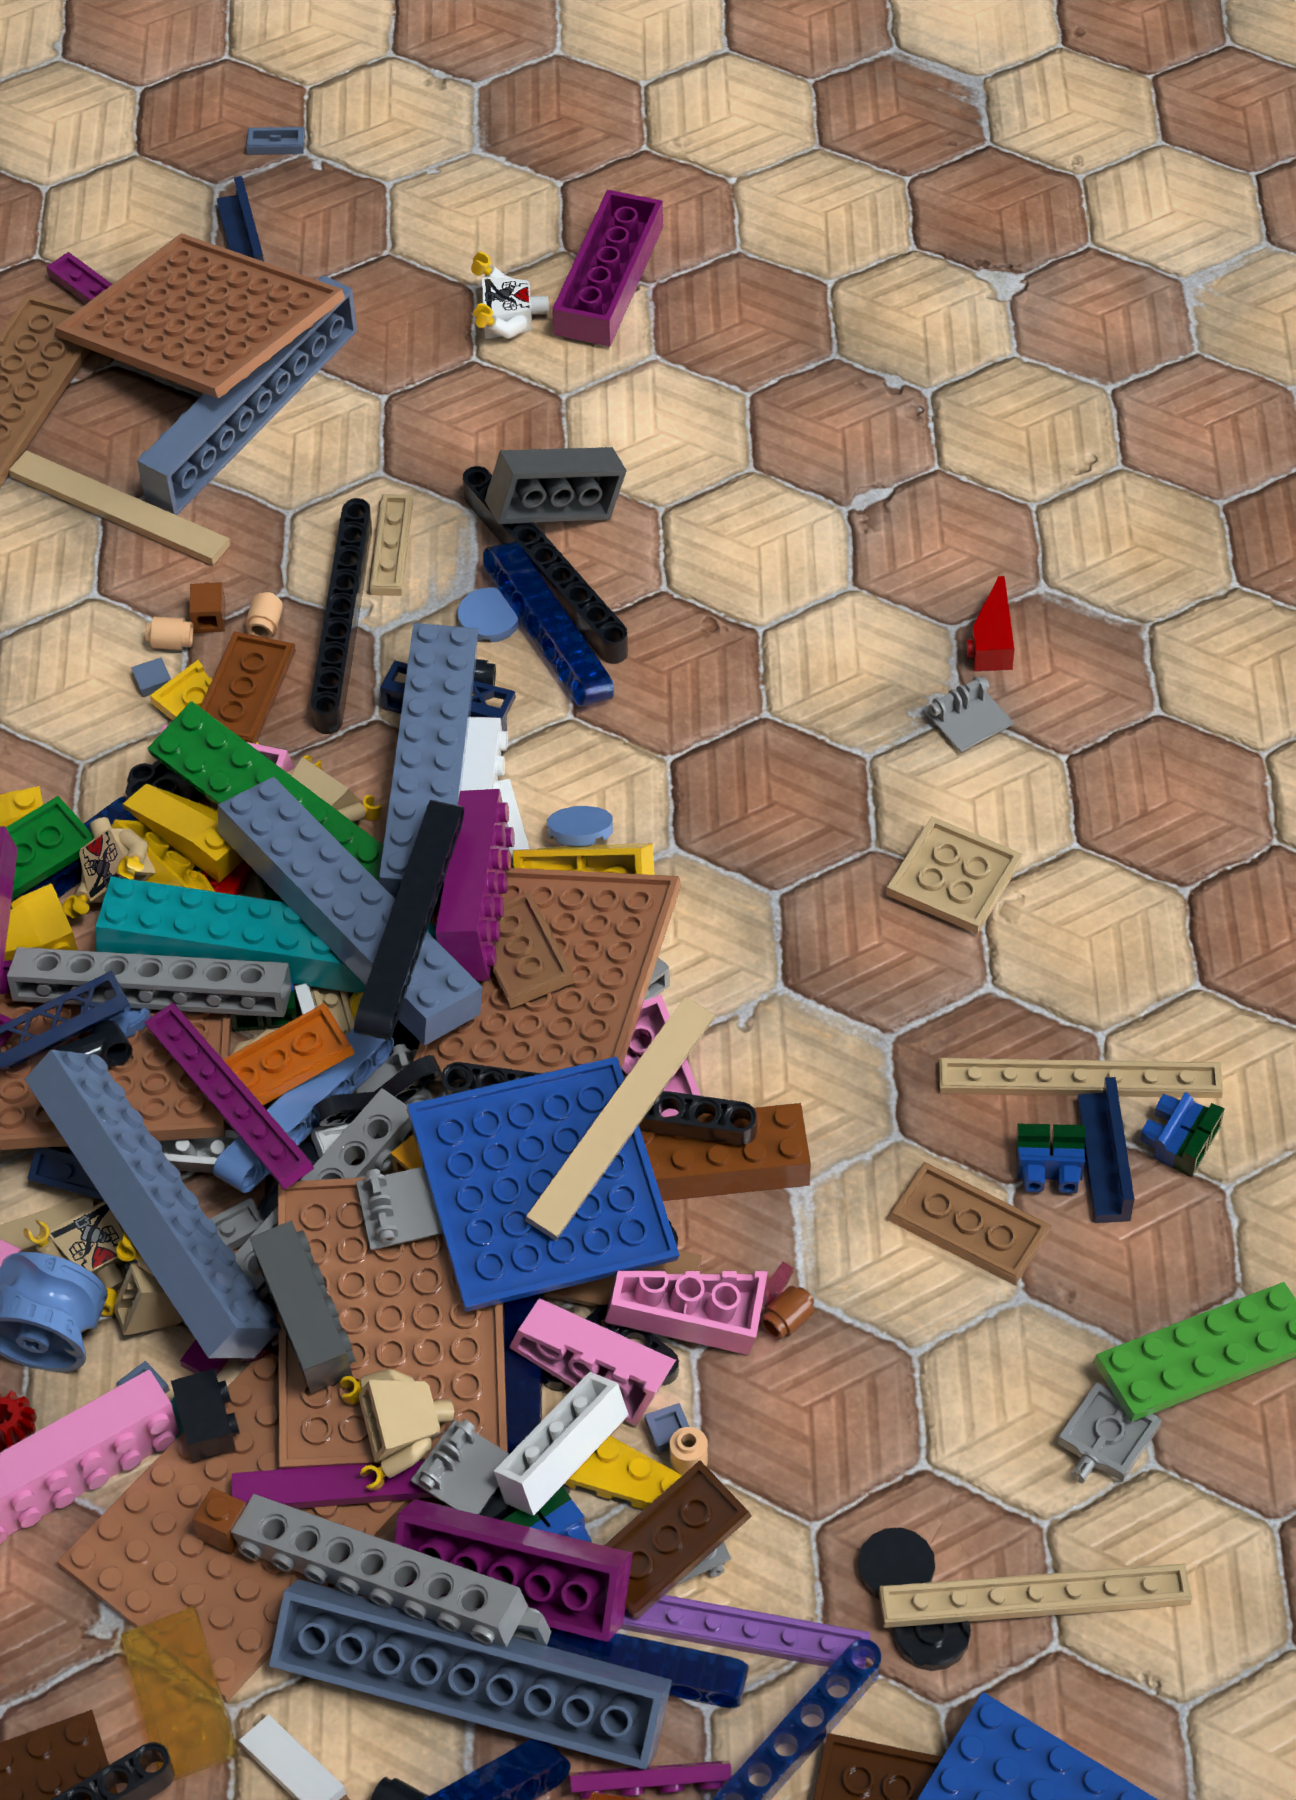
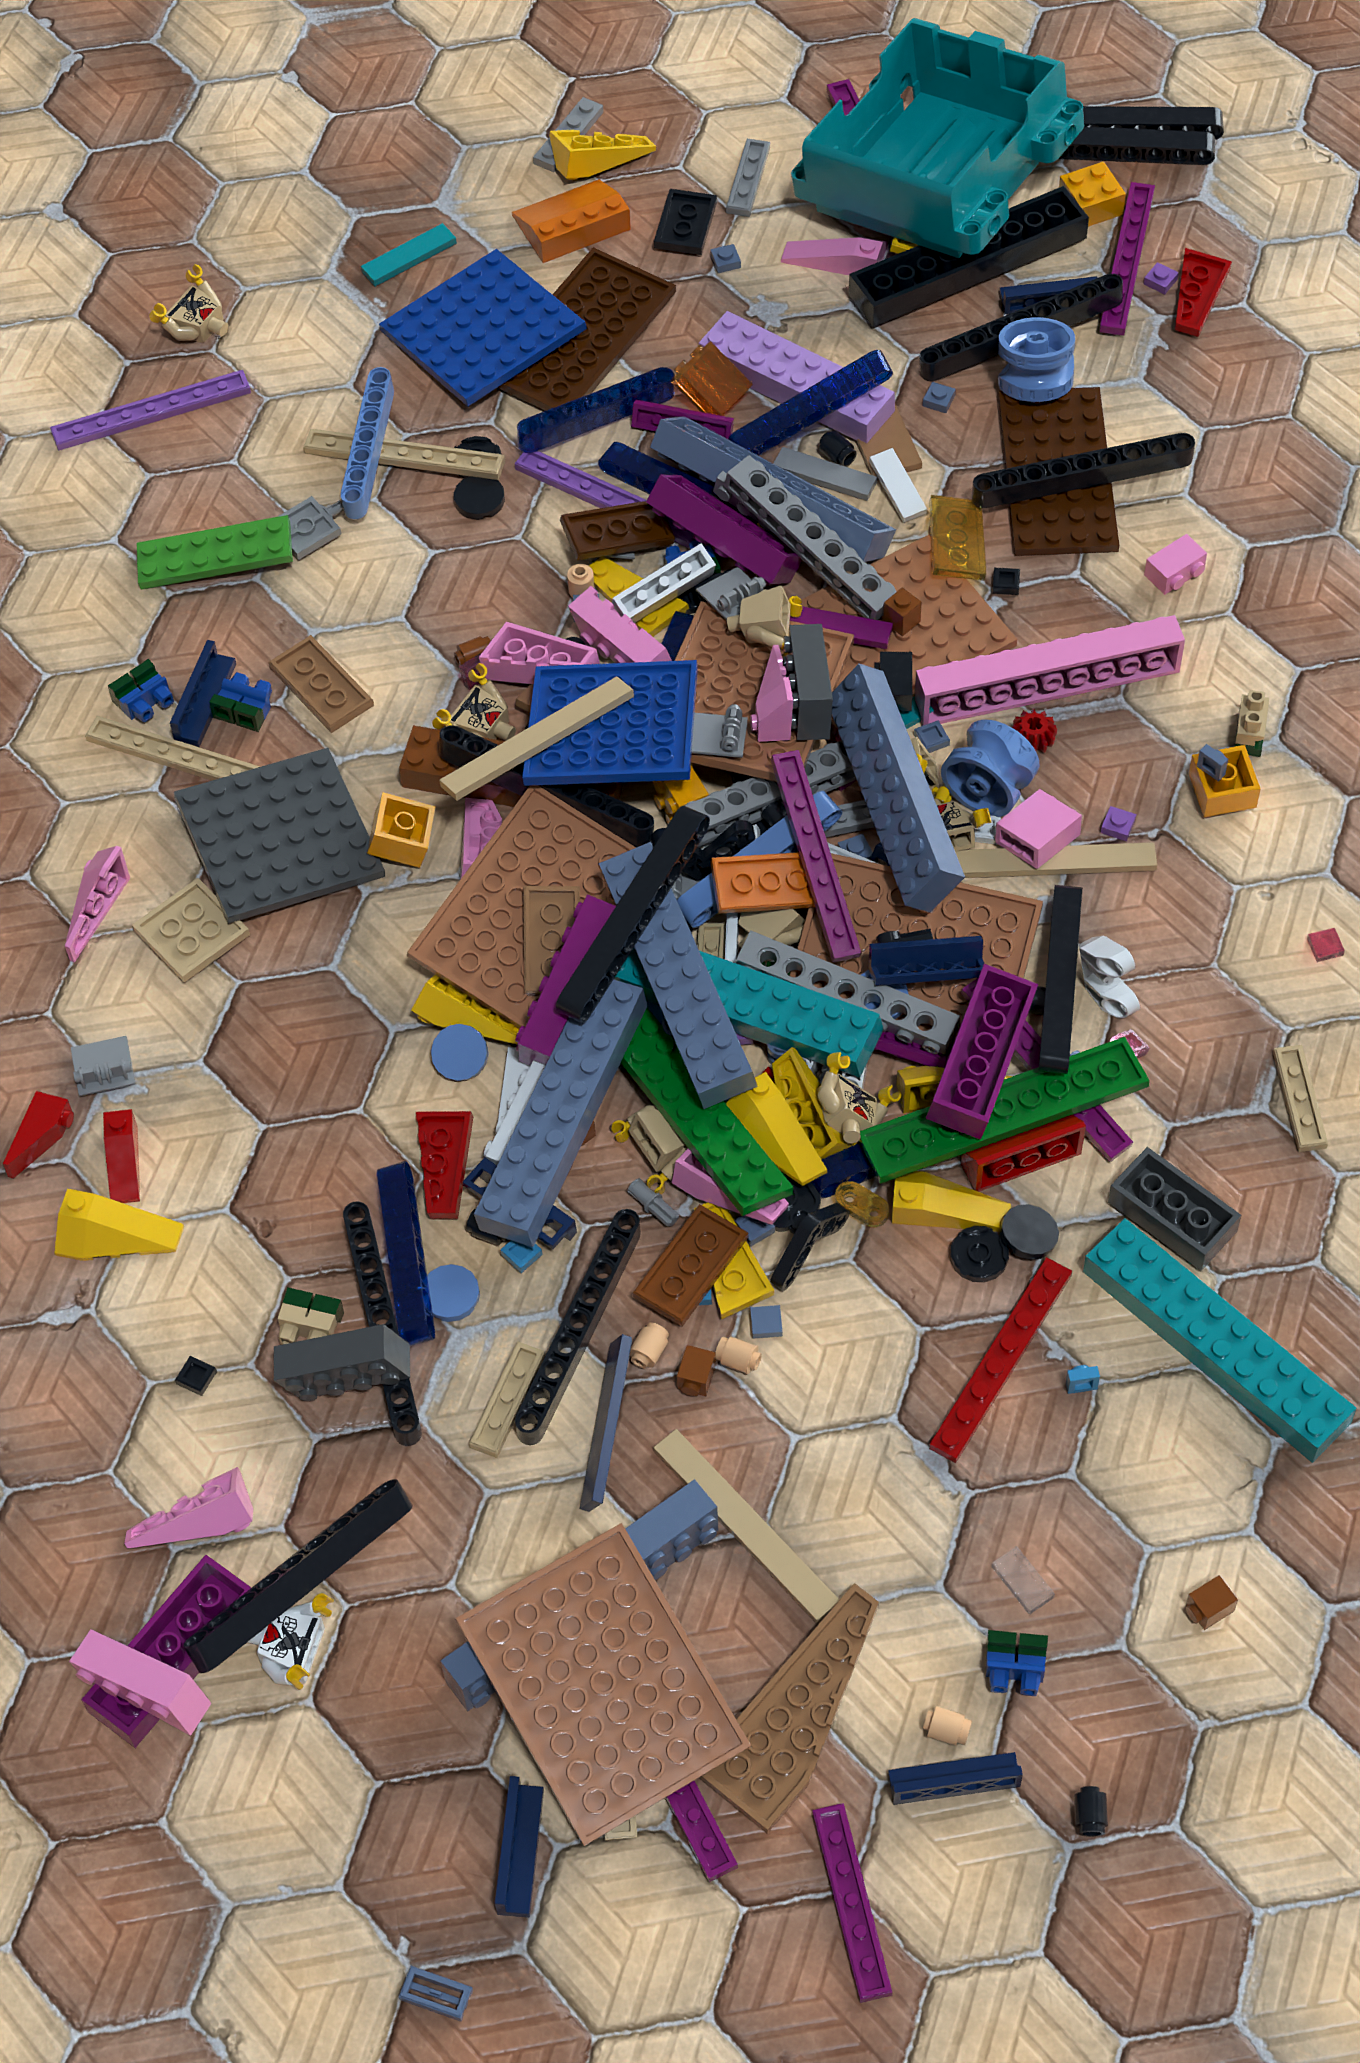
camera: 160 degrees left, 5 degrees up
none -> yellow wedge [54,1188,184,1261]
none -> bright pink wedge [65,846,130,963]
none -> bright pink wedge [69,1629,211,1736]
none -> red slope [103,1109,140,1203]
none -> bright pink wedge [124,1467,253,1549]
none -> dark grey plate [174,748,385,924]
none -> black tile [175,1356,217,1396]
none -> black beam [183,1479,413,1673]
none -> tan hips [278,1287,344,1345]
none -> medium blue beam [341,367,394,519]
none -> light orange brick [367,792,436,868]
none -> red wing [416,1111,474,1219]
none -> torso [432,663,516,741]
none -> tile [580,1334,632,1512]
none -> light grey axle [627,1178,679,1226]
none -> bright pink wedge [750,645,793,742]
none -> black beam [770,1203,850,1291]
none -> light grey tile [773,447,877,501]
none -> clear yellow plate [835,1181,889,1227]
none -> sand blue plate [838,834,873,860]
none -> black tile [992,567,1020,595]

